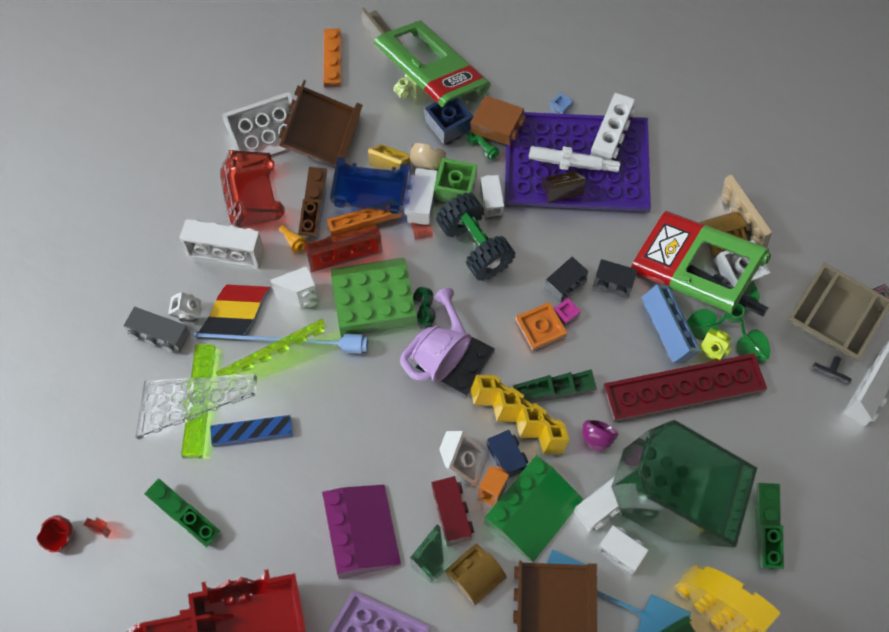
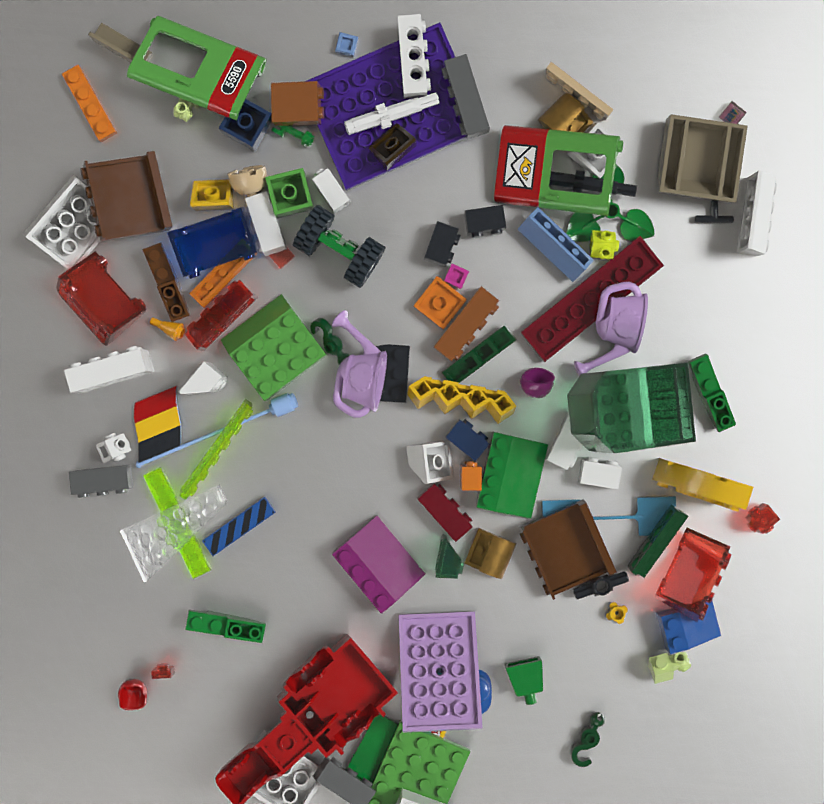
camera: 25 degrees left, 25 degrees up
none -> dark orange brick [433,286,500,361]
none -> dark grey brick [441,54,490,140]
none -> lavender piece [574,282,648,380]

